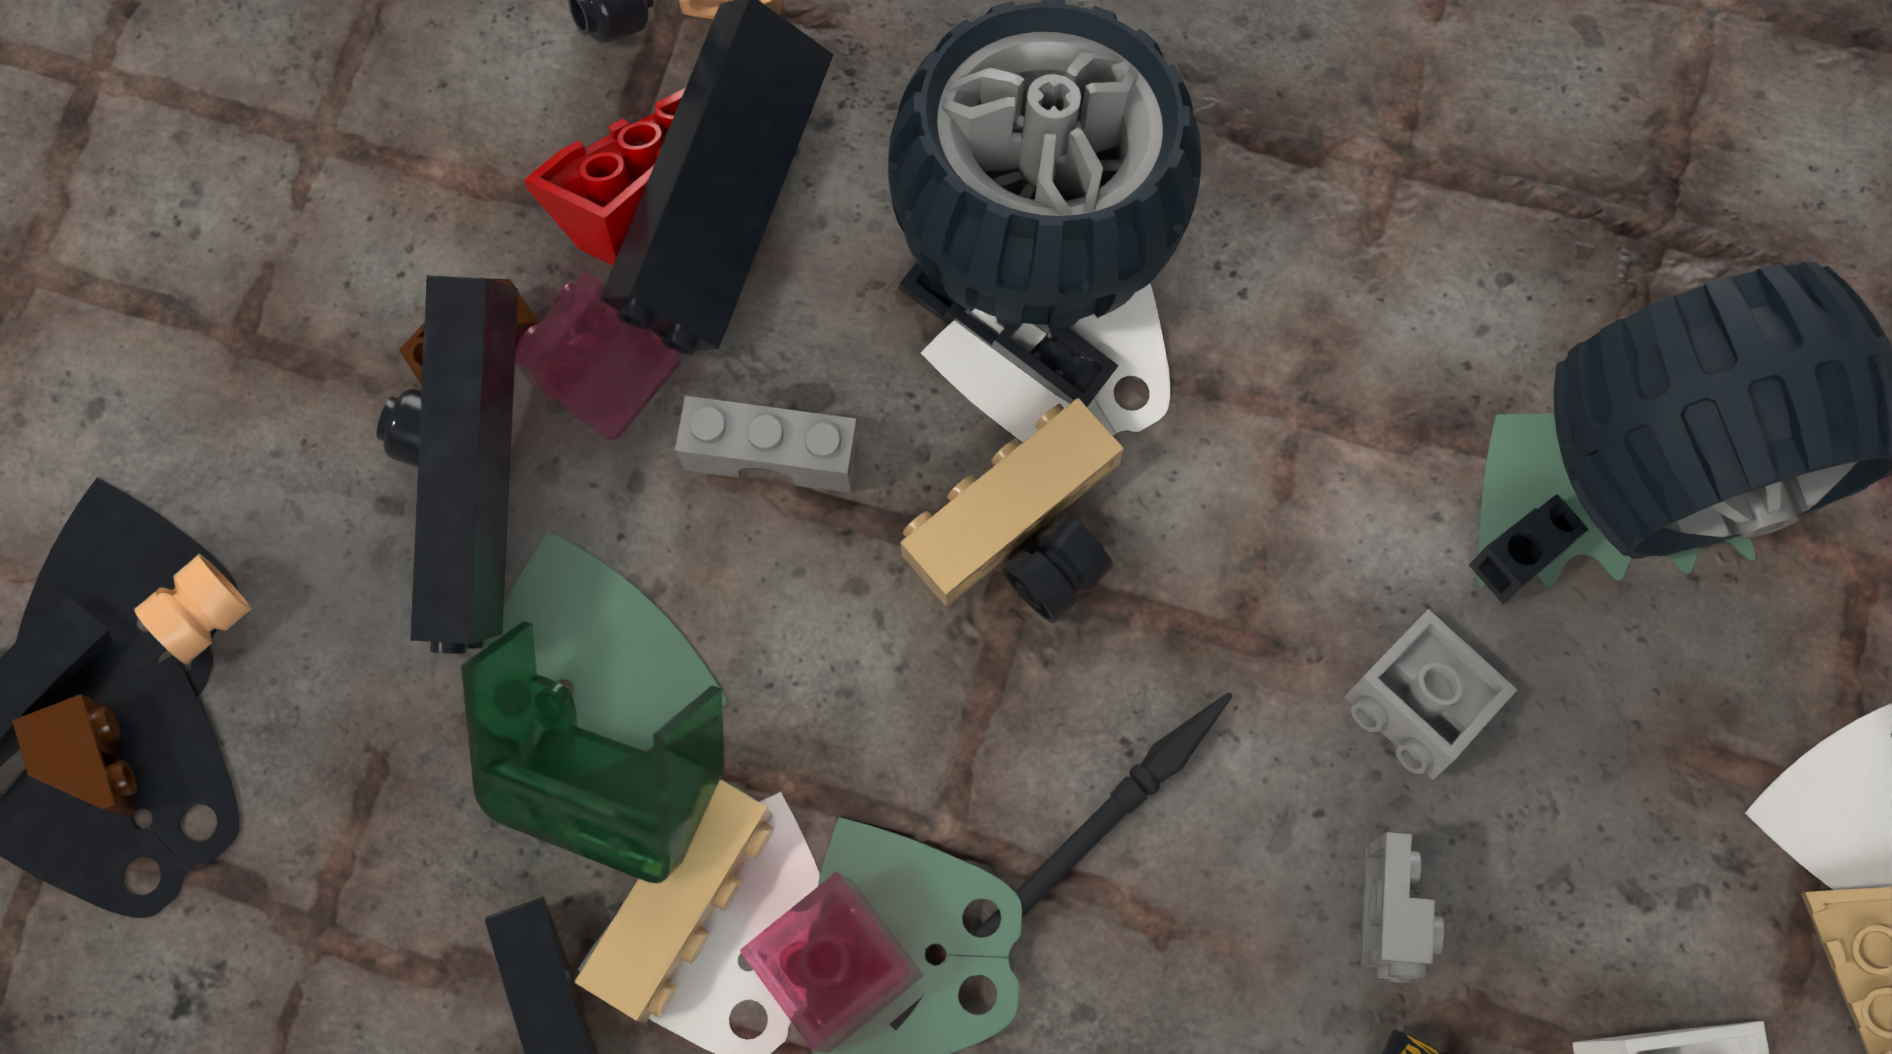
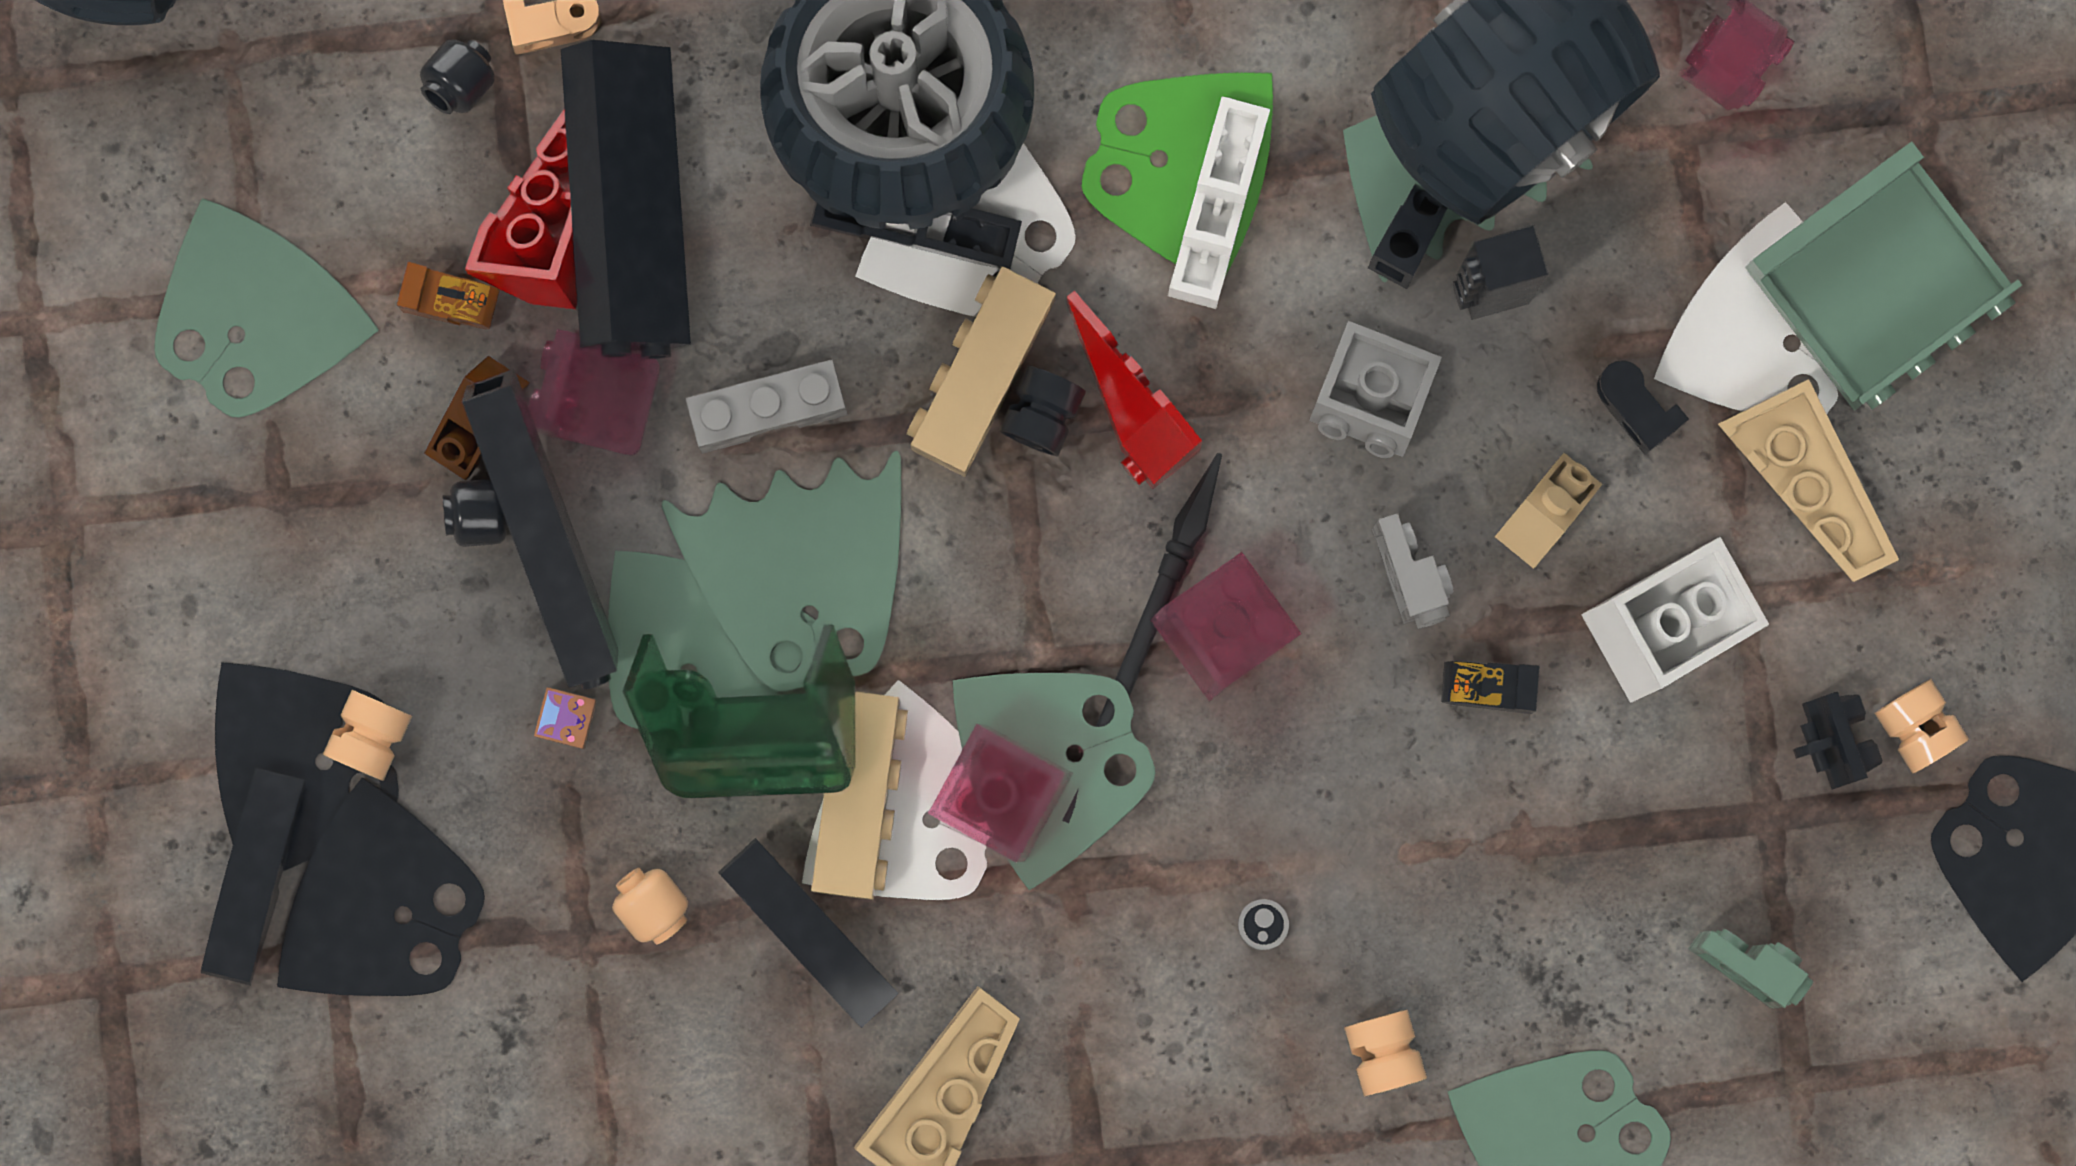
camera: 25 degrees left, 10 degrees up
reddish brown slope [12,694,137,817] -> none
none -> sand green piece [155,198,379,418]
none -> dark orange leg [397,262,500,330]
none -> tile [534,687,597,749]
none -> light nougat head [612,867,688,945]
none -> sand green piece [662,451,901,691]
none -> red wedge [1066,290,1202,489]
none -> bright green piece [1082,73,1273,276]
none -> clear pink brick [1150,552,1302,702]
none -> white slope [1168,96,1270,309]
none -> black brick [1453,225,1548,320]
none -> tan slope [1495,453,1603,569]
none -> black leg [1596,360,1689,455]

